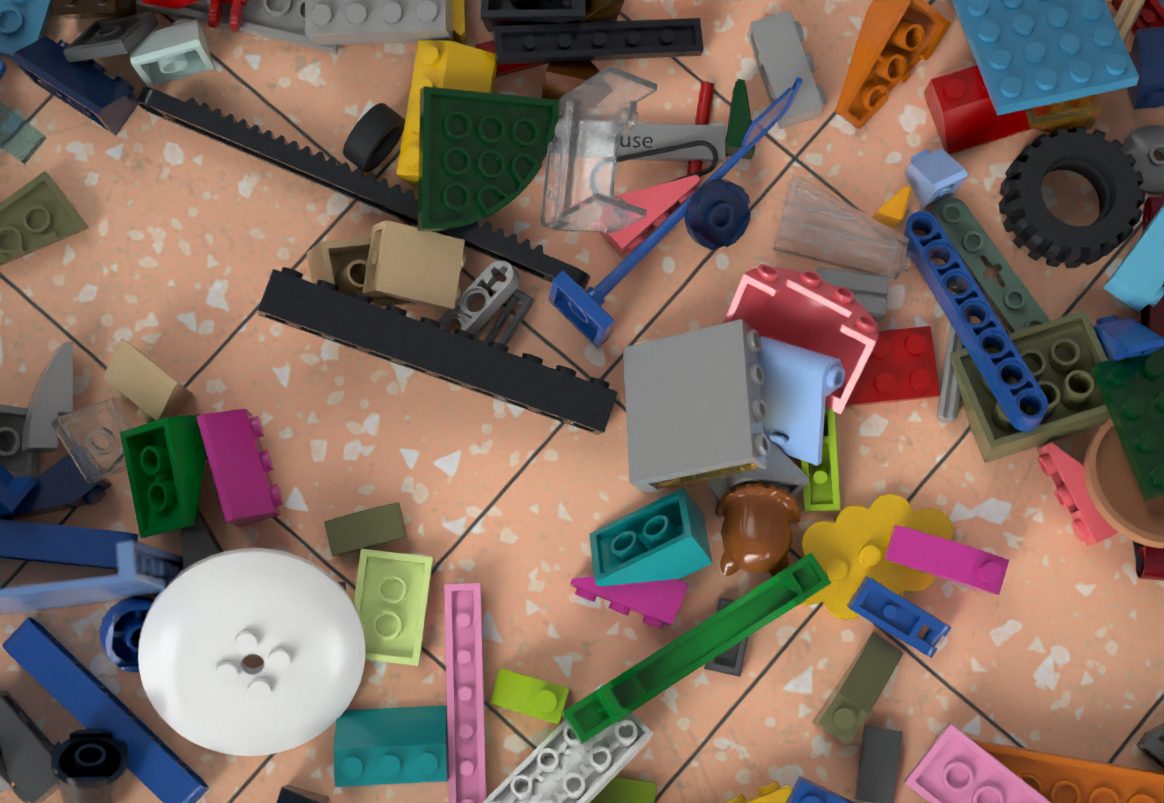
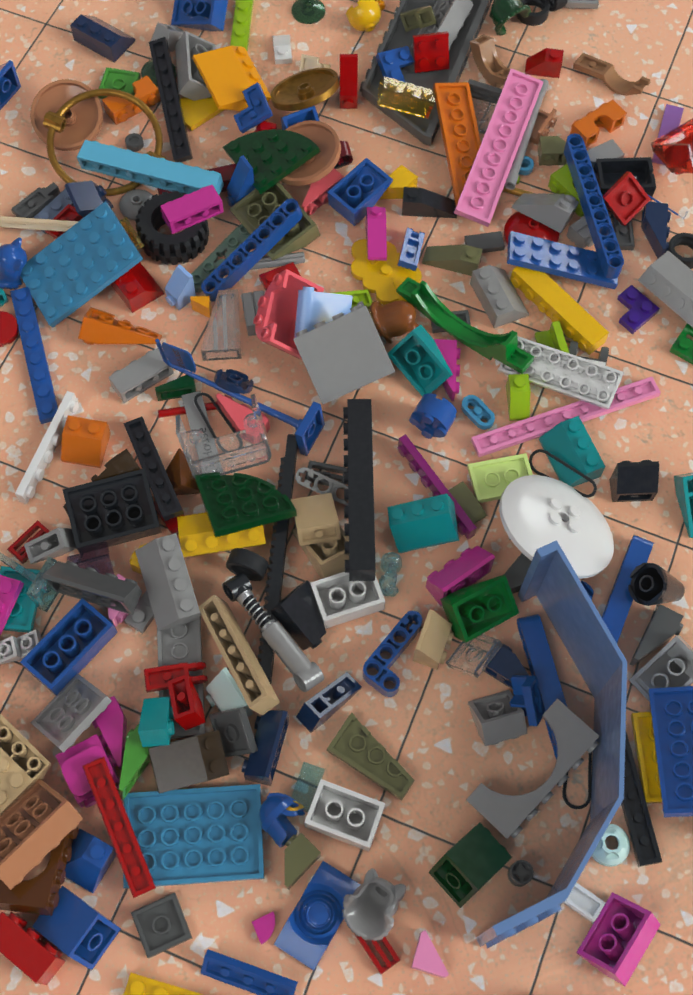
camera: 110 degrees left, 15 degrees down
light grey slope [22,341,73,453] -> none
none -> dark pink brick [160,184,224,234]
none -> tan brick [199,595,280,715]
none -> piece [222,573,324,692]
none -> black slope [271,580,326,650]
none -> dark blue slope [296,672,362,732]
none -> white brick [310,572,385,629]
none -> blue slope [327,158,393,226]
none -> blue beam [363,611,423,697]
none -> clear light blue arm [379,552,402,597]
none -> yellow slope [380,165,418,199]
none -> teal slope [387,493,459,553]
none -> magenta plate [397,434,477,539]
none -> black slope [402,187,457,218]
none -> blue brick [409,393,457,439]
none -> dark azure plate [461,395,495,430]
none -> light grey slope [470,265,529,328]
none -> black piece [529,449,597,498]

